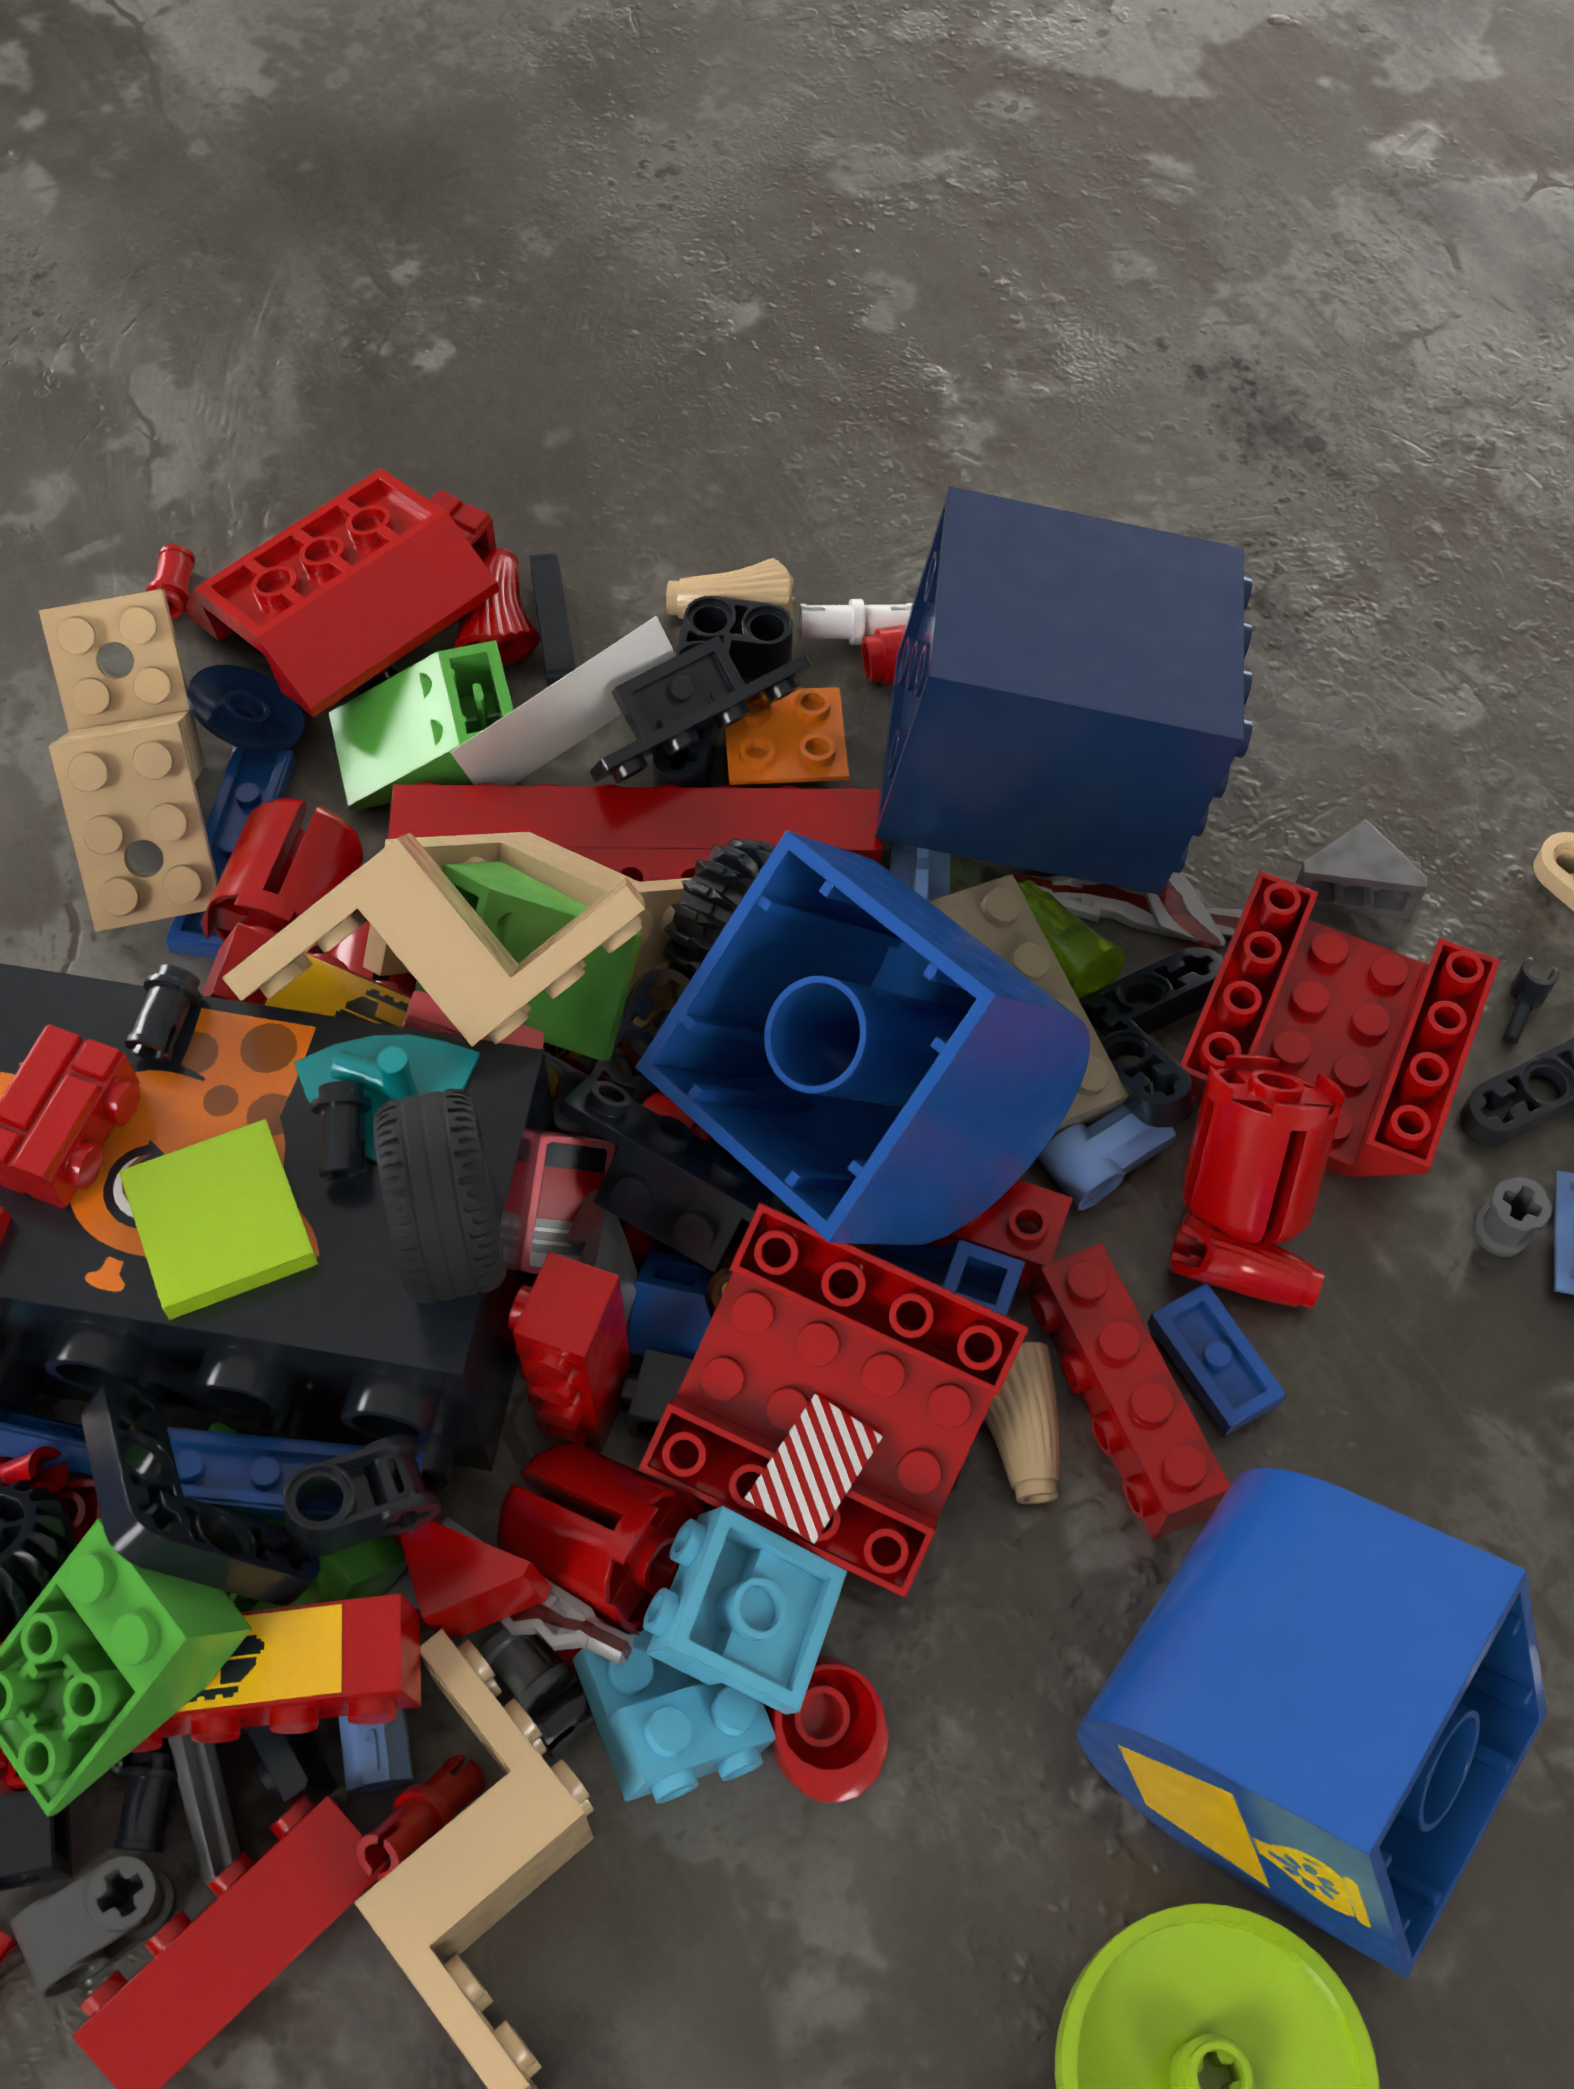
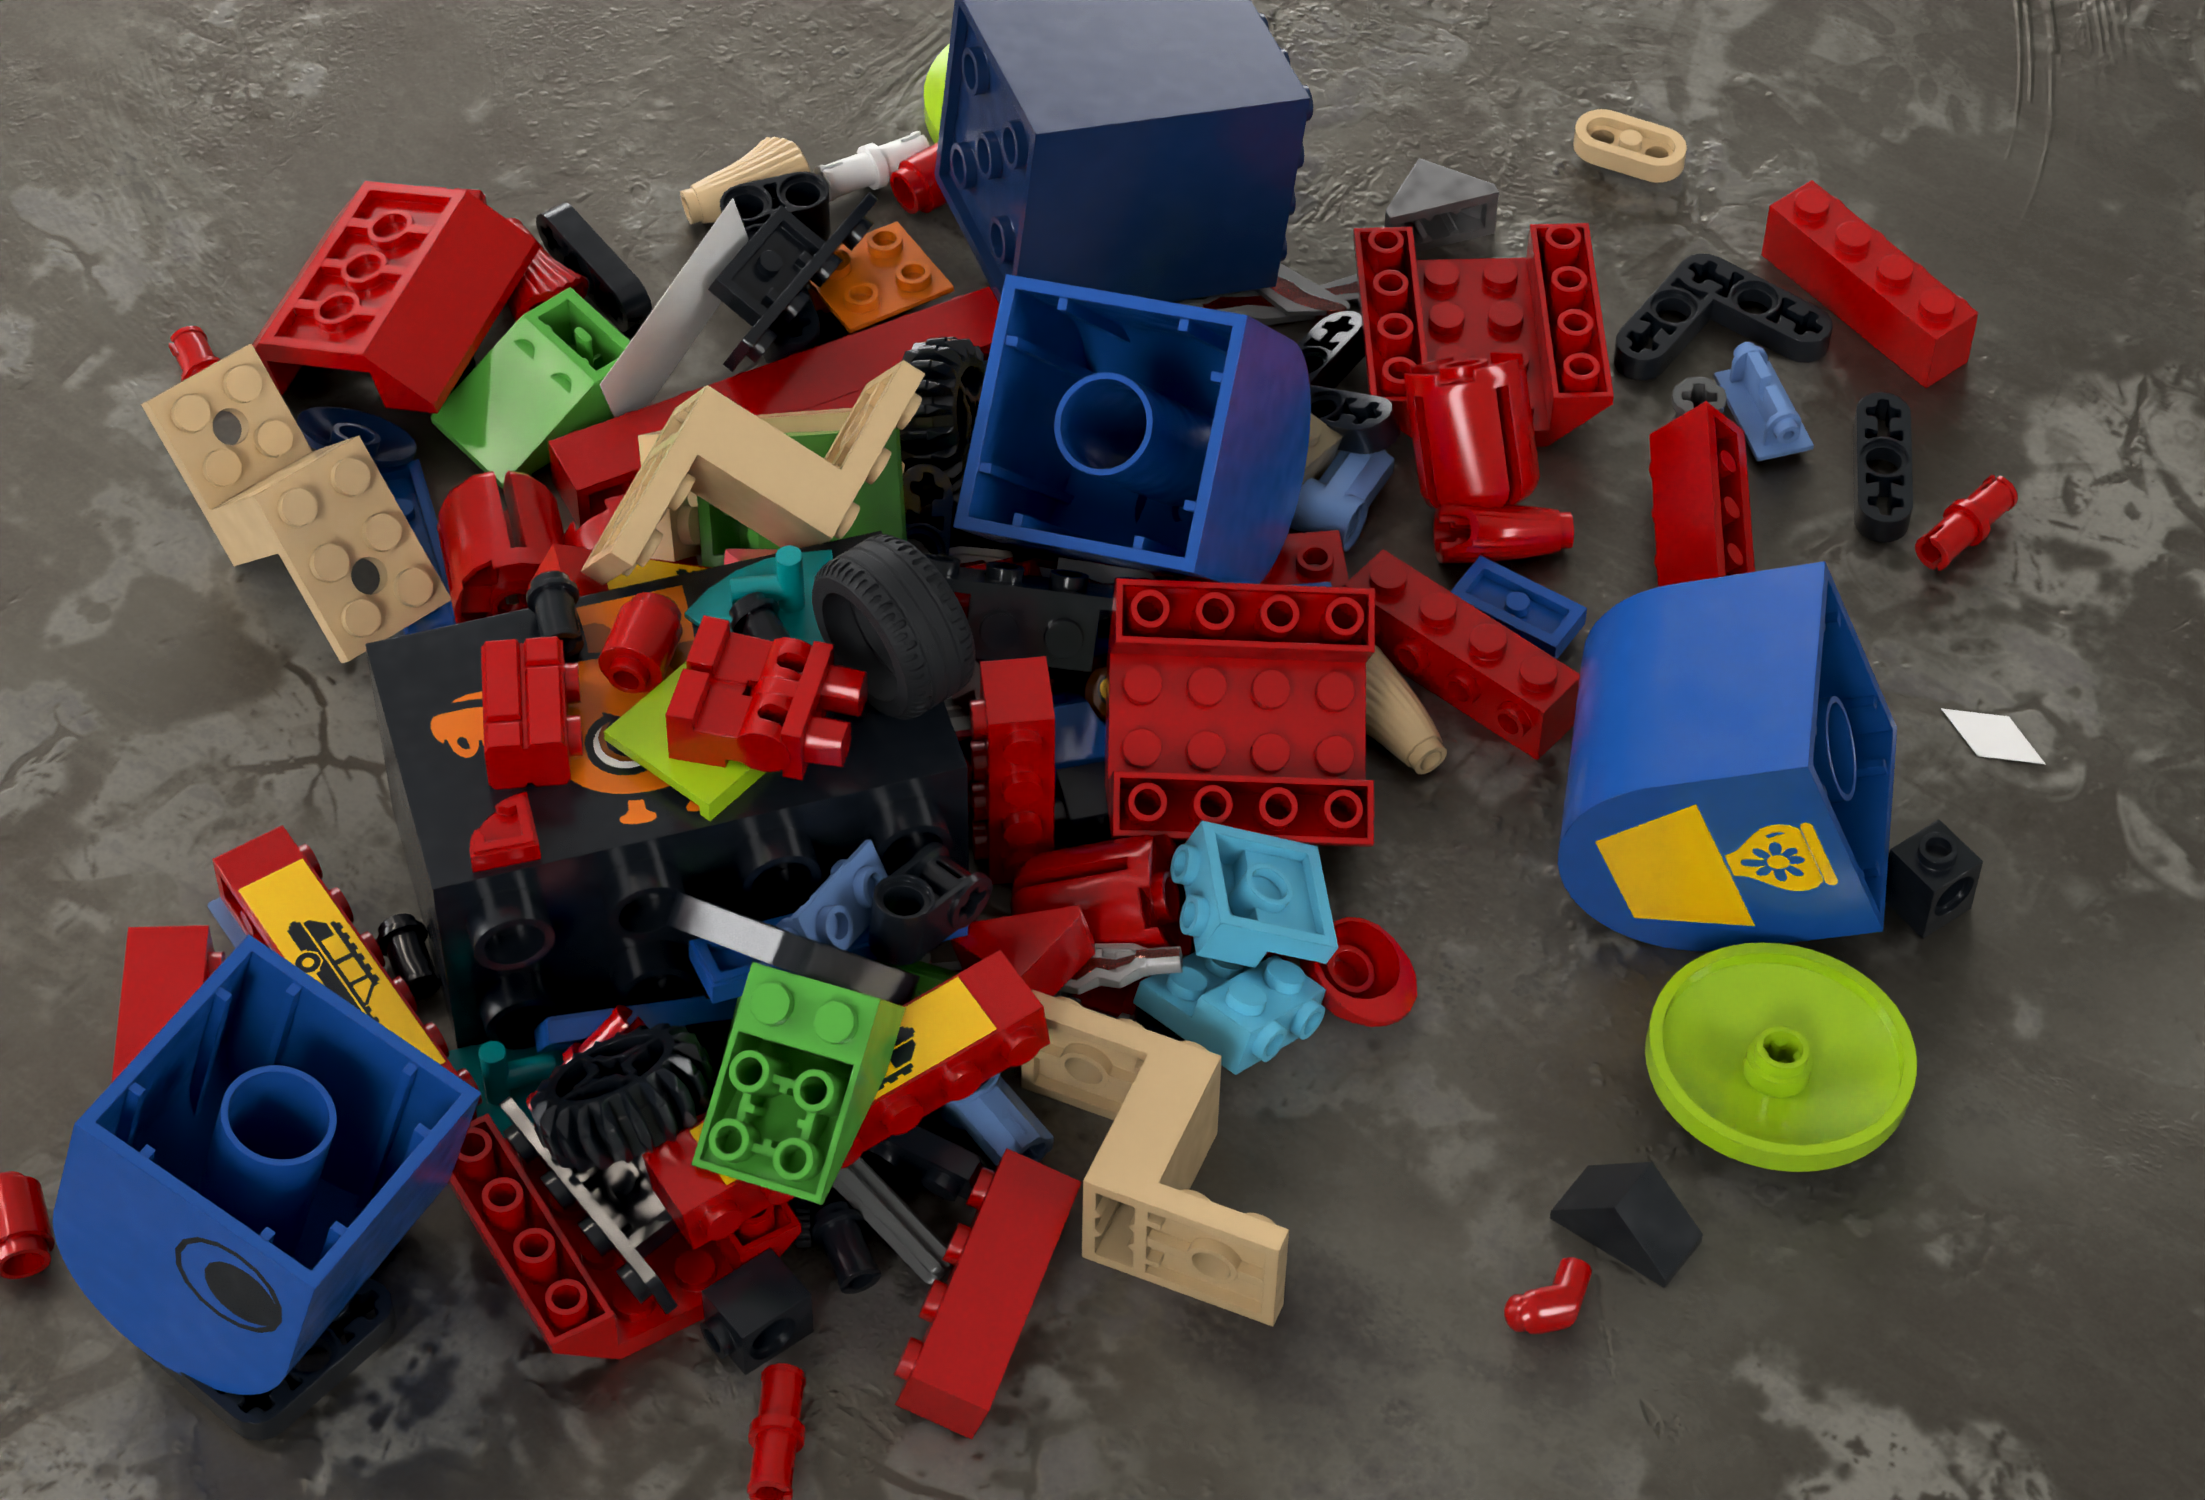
camera: 25 degrees left, 10 degrees down
dark grey piece [10,1856,177,1999] -> none
red pin [357,1754,485,1881] -> none
sticker [744,1394,883,1544] -> none
black hand [1503,957,1559,1044] -> none
none -> red brick [598,592,683,694]
none -> red hips [665,615,868,781]
none -> medium blue hinge [776,839,888,951]
none -> red brick [1649,401,1755,587]
none -> black brick [1885,819,1983,939]

